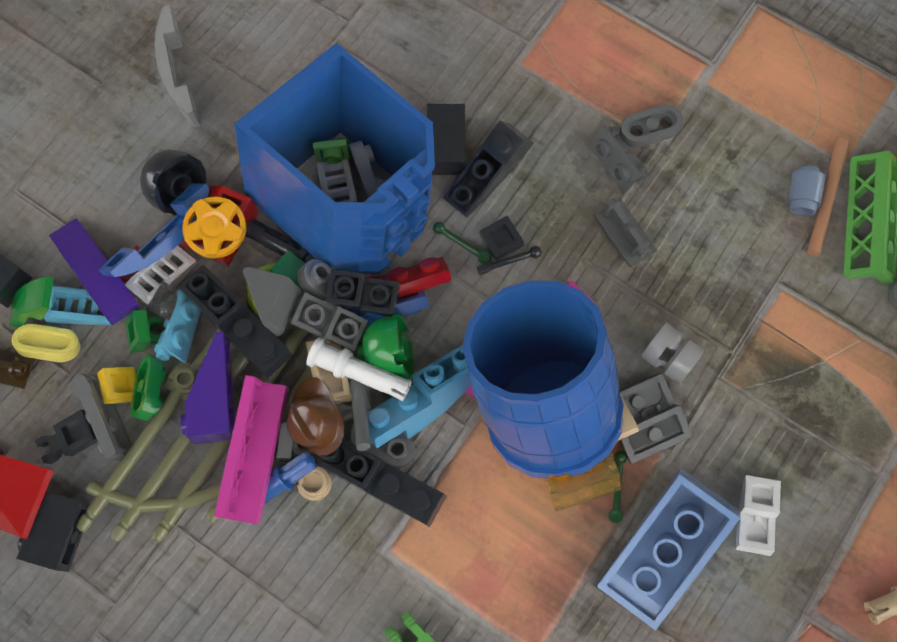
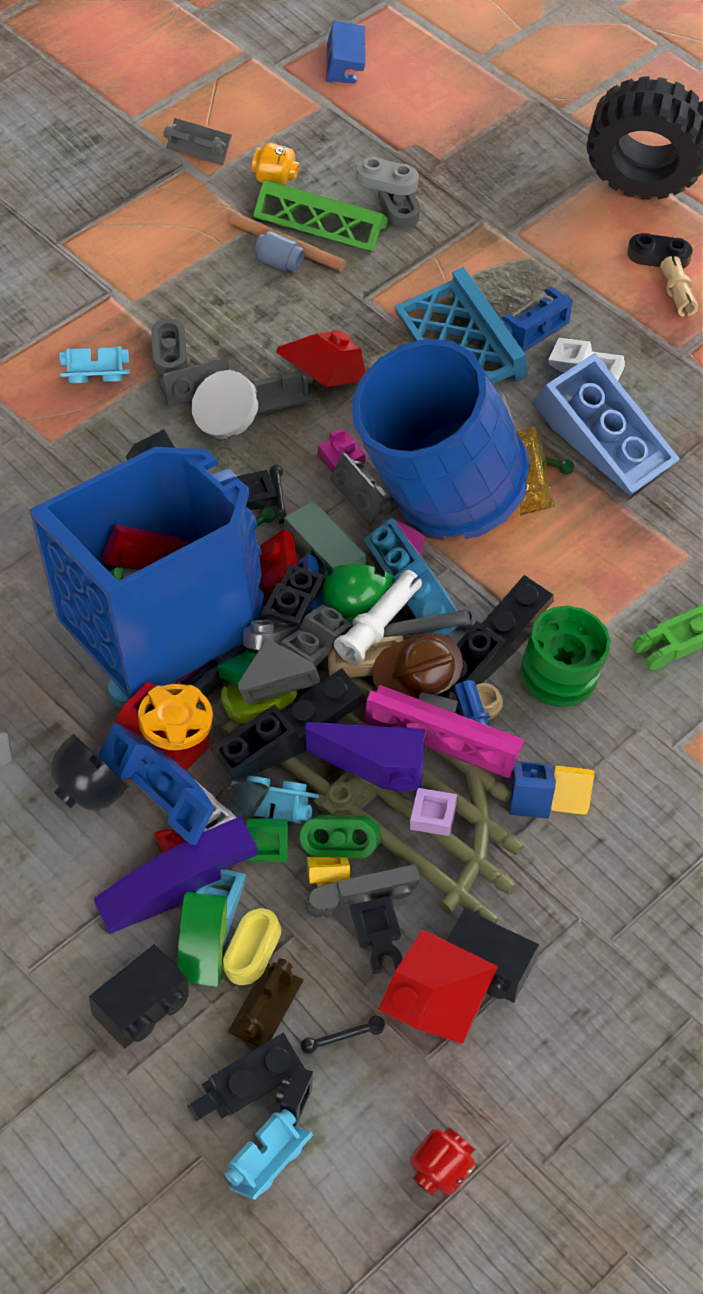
camera: 85 degrees left, 20 degrees down
none -> medium azure hinge [60,346,130,383]
none -> red hinge [101,524,191,570]
none -> white tile [192,370,258,439]
none -> red slope [276,330,366,387]
none -> sand green brick [284,501,366,575]
none -> dark azure fence [395,267,527,384]
none -> lavender plate [410,788,457,836]
none -> blue hinge [502,287,573,352]
none -> blue slope [510,761,556,819]
none -> green wheel [520,605,611,707]
none -> yellow slope [551,765,595,815]

